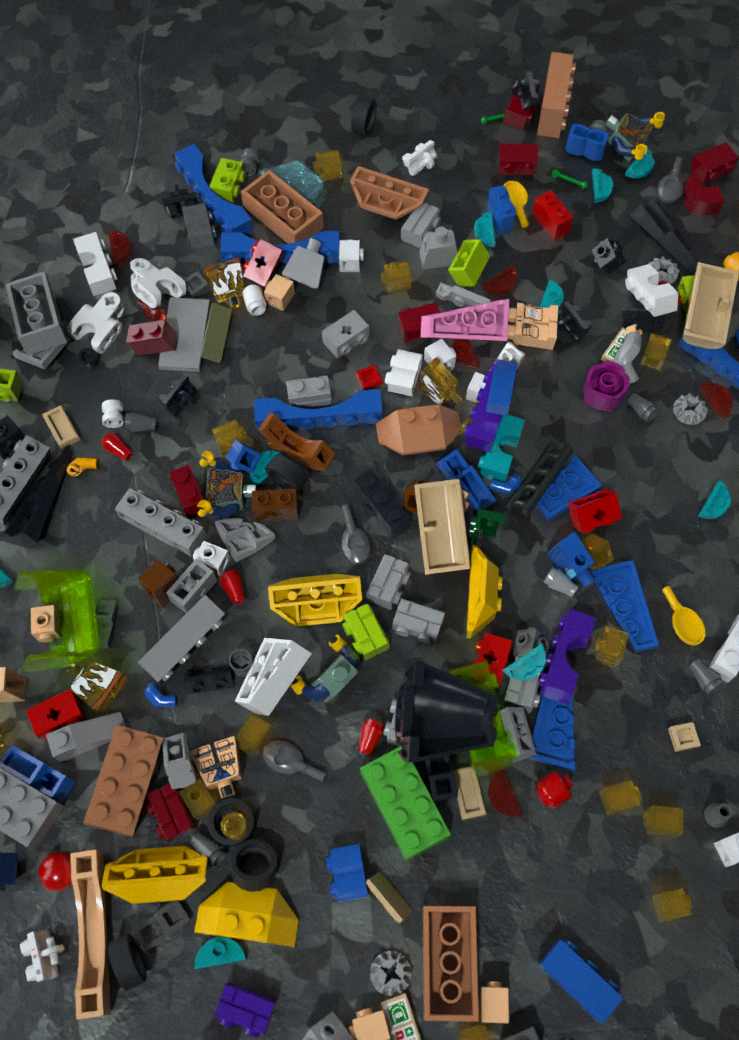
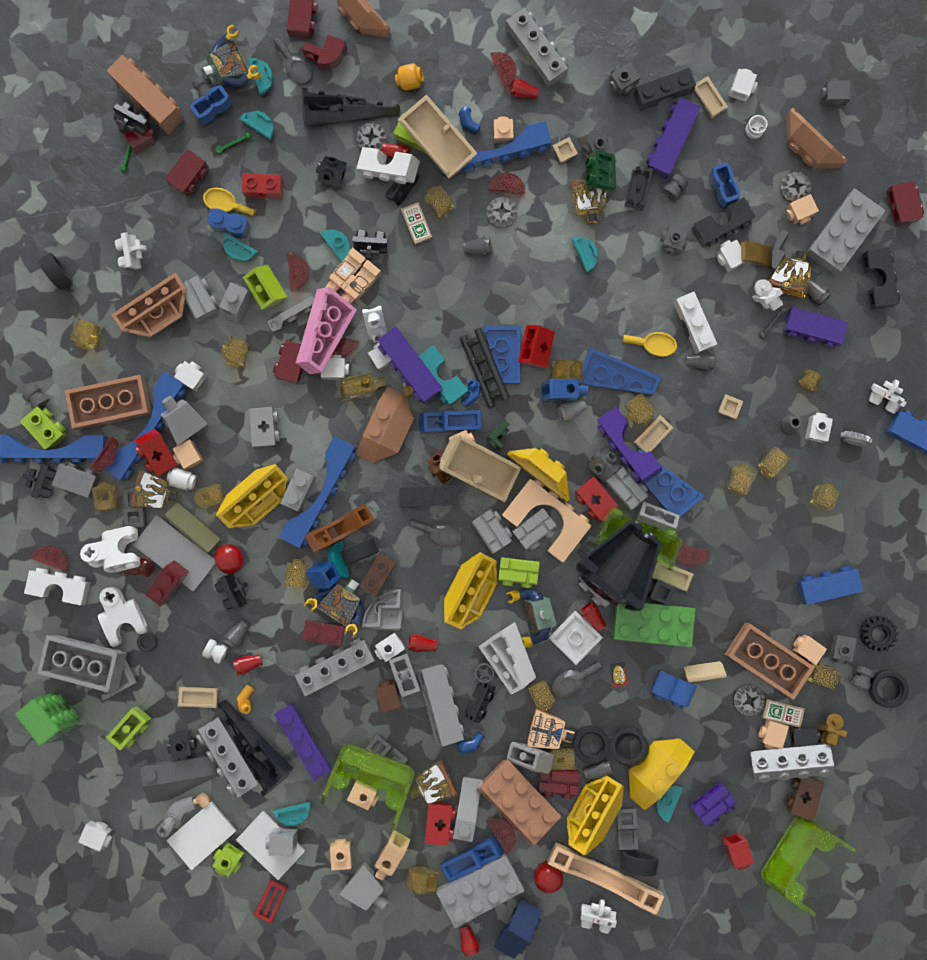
camera: 55 degrees left, 20 degrees up
clear yellow wheel [221,812,248,841] -> none
clear light blue wing [258,160,324,205] -> none
red tile [356,365,383,391] -> none
white brick [385,349,422,396] -> none
blue slope [486,359,517,416] -> none
teal plate [503,643,546,680] -> none
red head [535,771,573,809] -> none
magenta brick [583,361,630,412] -> none
light grey arm [614,324,642,383] -> none
none -> clear red plate [90,437,118,473]
none -> clear yellow brick [92,482,119,511]
none -> clear yellow brick [194,484,224,510]
none -> red hair [214,543,244,574]
none -> yellow wedge [216,464,288,528]
none -> dark purple arch [274,702,333,782]
none -> clear red plate [486,818,516,854]
none -> light nougat arch [502,478,591,563]
none -> white tile [549,611,603,665]
none -> sticker [610,662,628,687]
none -> tan tile [633,415,674,453]

